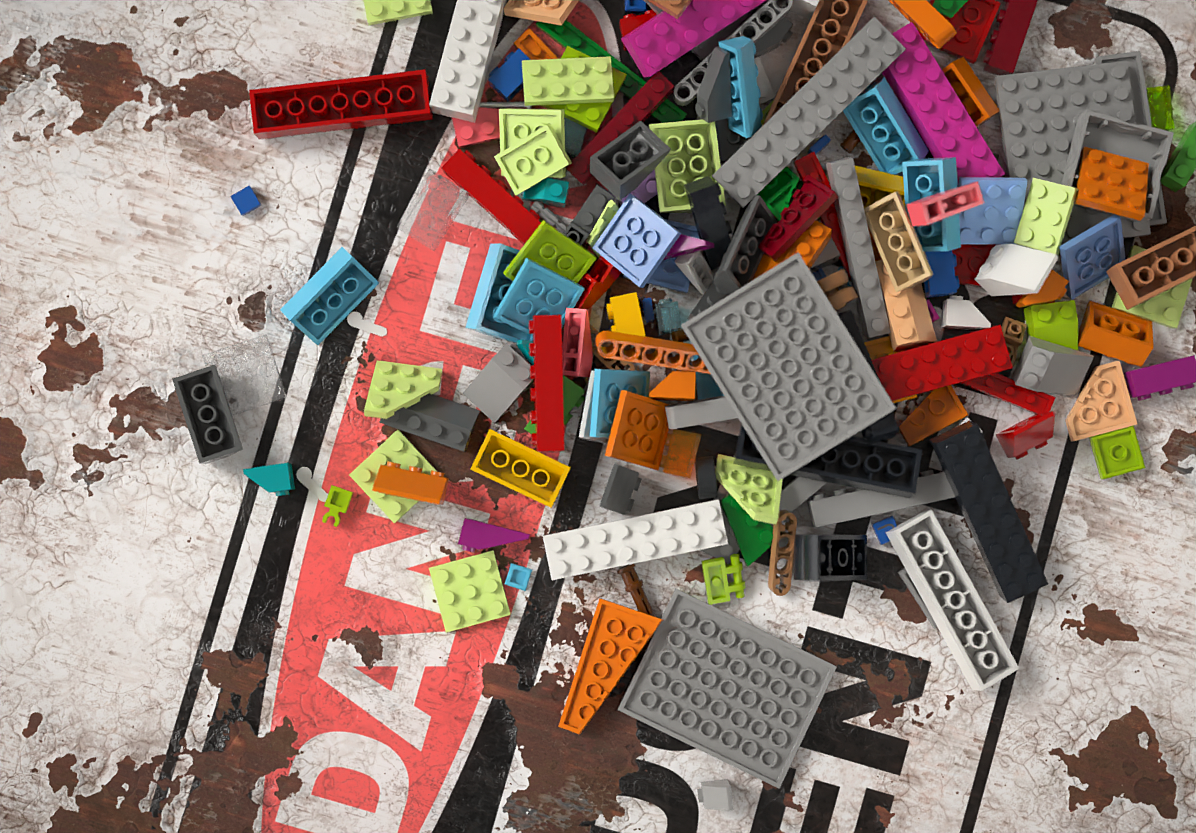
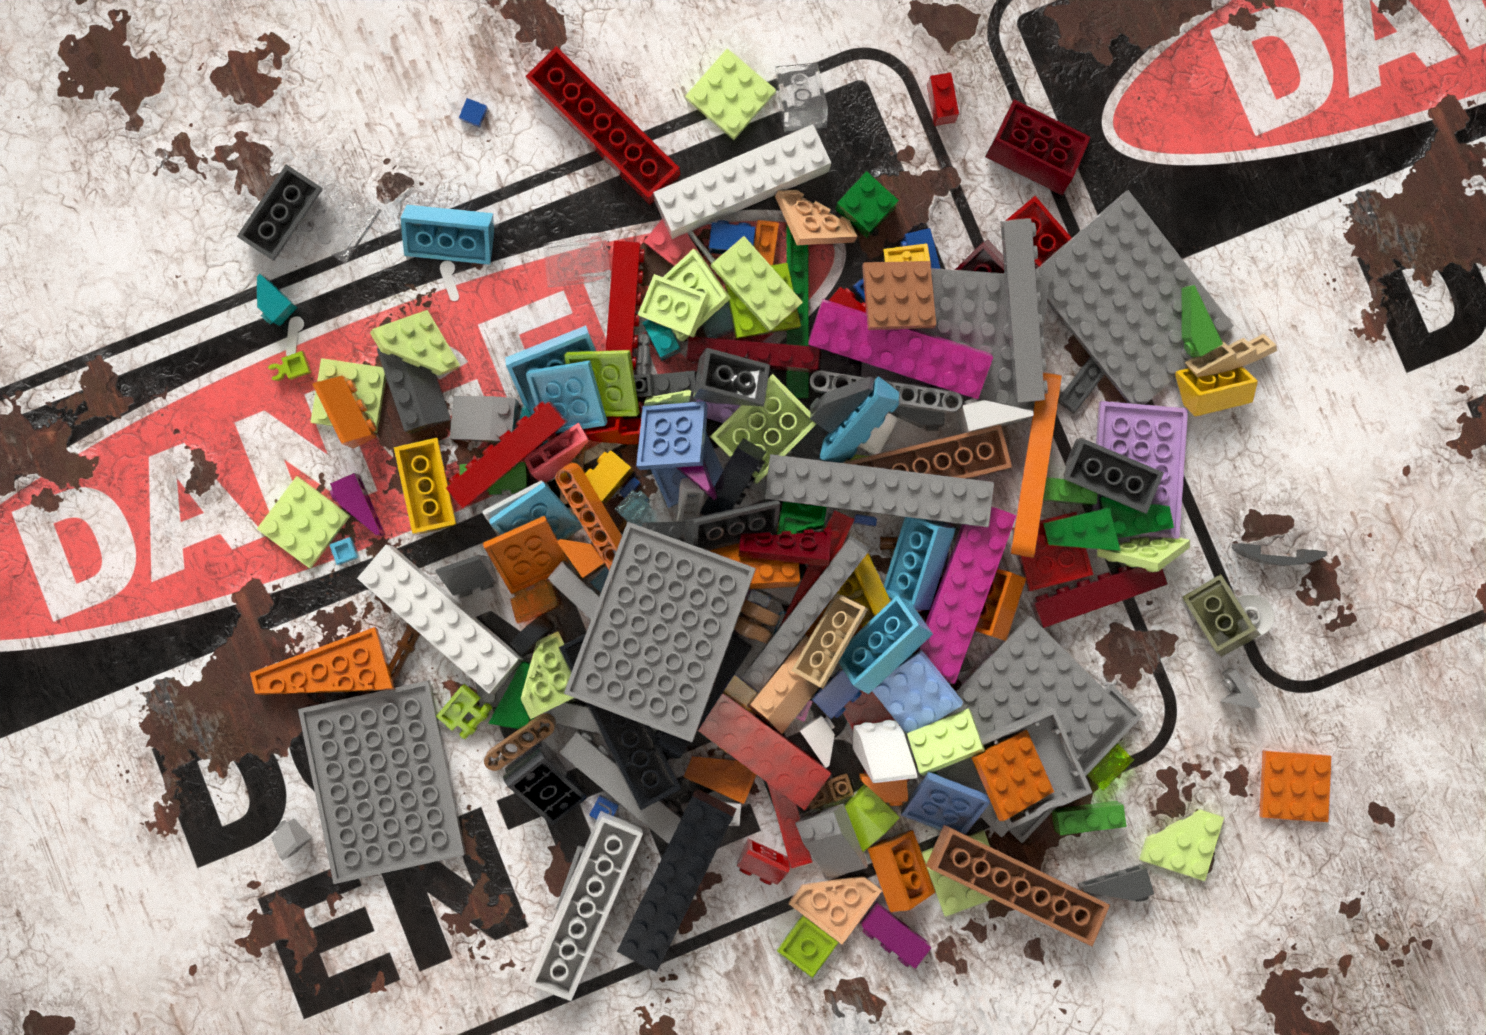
camera: 50 degrees right, 0 degrees up
coral slope [906,181,984,226] -> none

